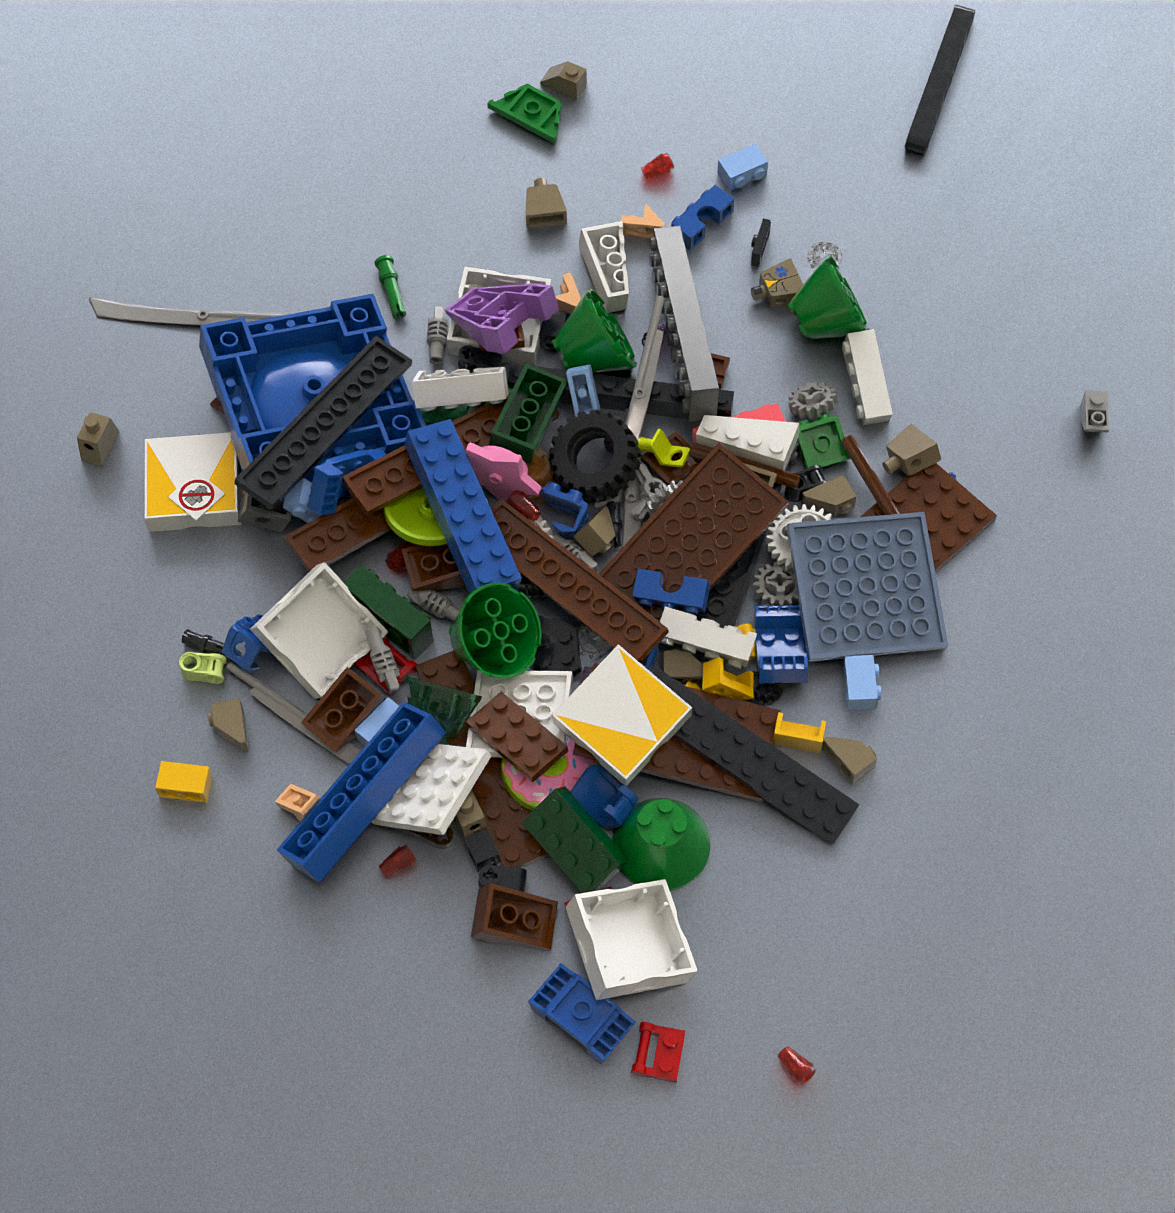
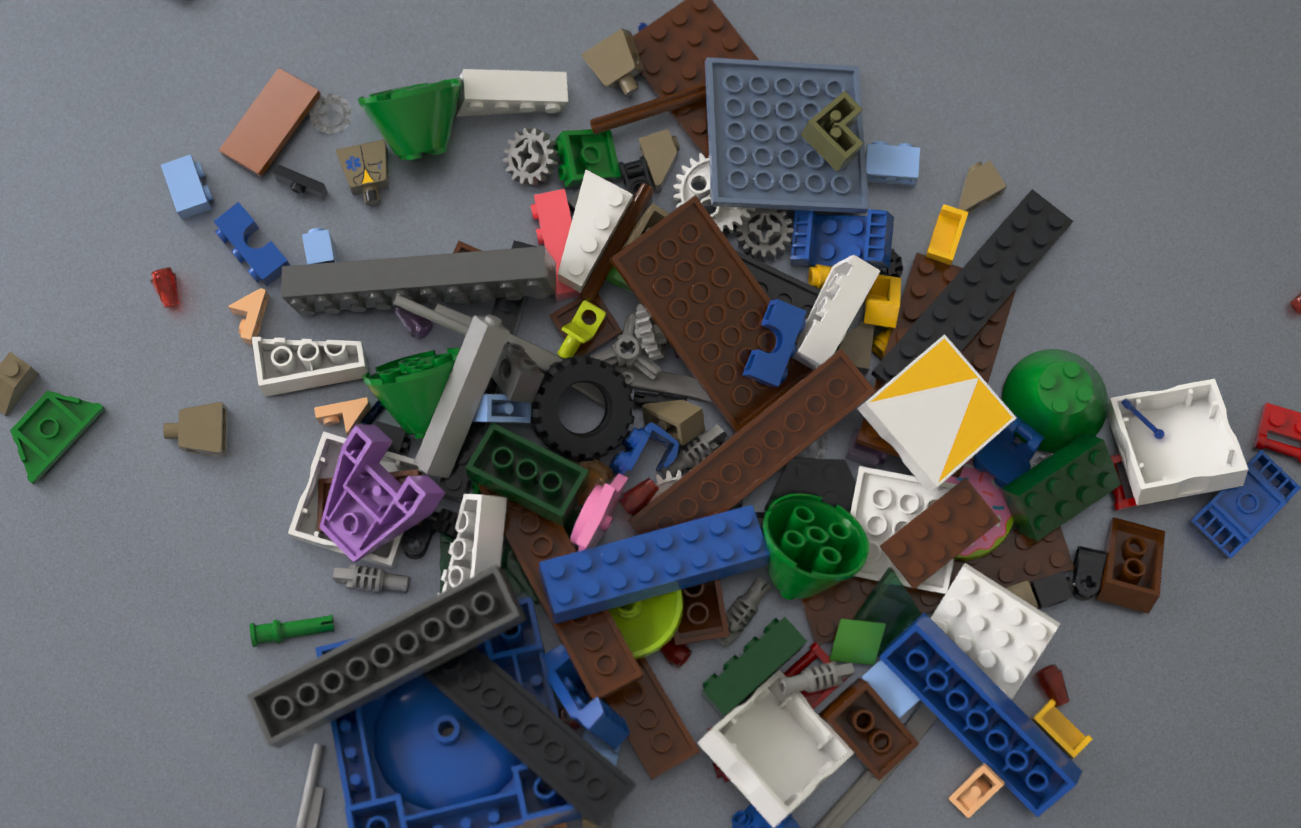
camera: 85 degrees left, 15 degrees up
none -> tile [219,68,321,177]
none -> dark grey brick [247,565,527,748]
none -> light blue brick [302,228,339,265]
none -> light grey brick [414,315,510,478]
none -> dark grey brick [491,343,544,403]
none -> olive brick [801,91,864,172]
none -> bright green sticker [829,619,886,665]
none -> yellow panel [1030,699,1093,759]
none -> clear blue hinge [1121,398,1165,439]

